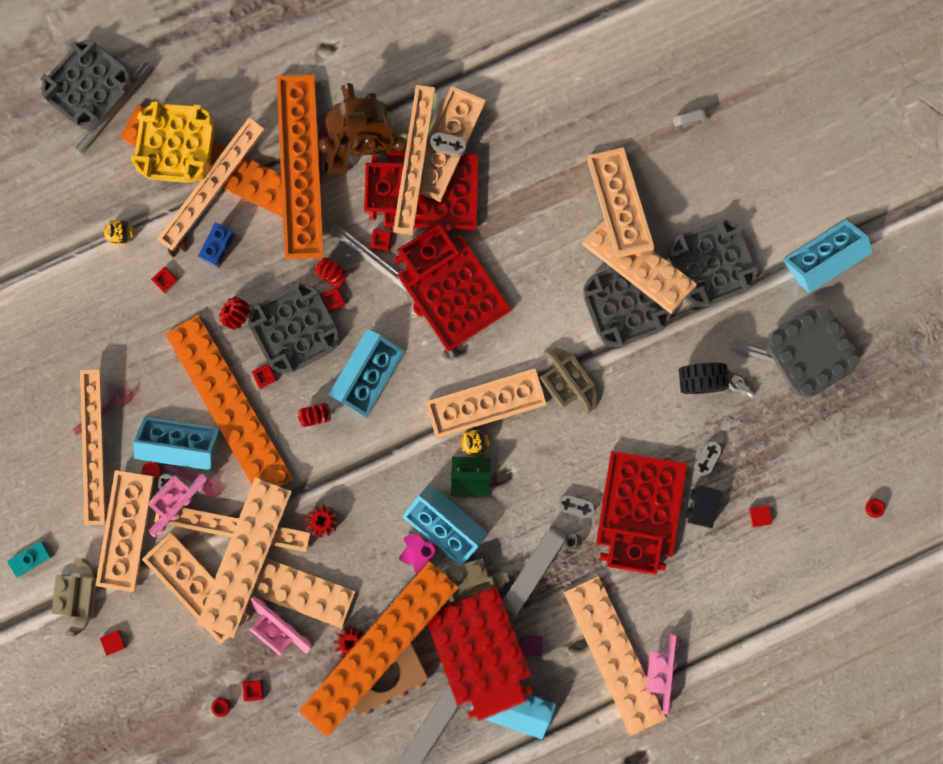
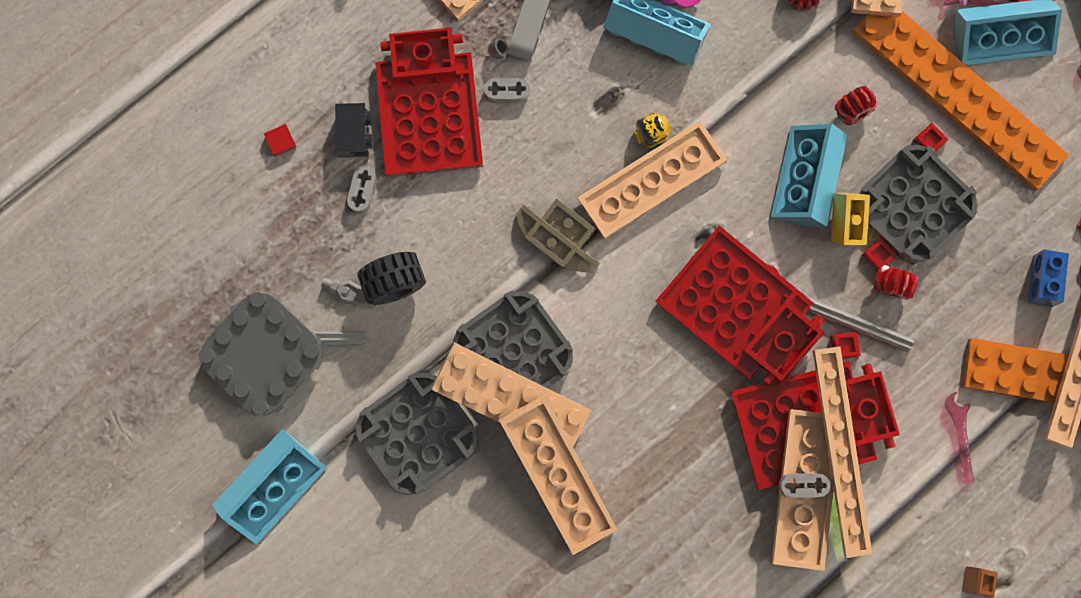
camera: 165 degrees right, 5 degrees down
red gear [218,296,251,330] -> none
orange plate [276,75,324,260] -> none
reddish brown piece [319,83,407,175] -> none
dark green bracket [451,456,490,496] -> none
red plate [865,499,885,518] -> none
none -> yellow brick [831,193,870,245]
none -> dark orange slope [962,566,998,598]

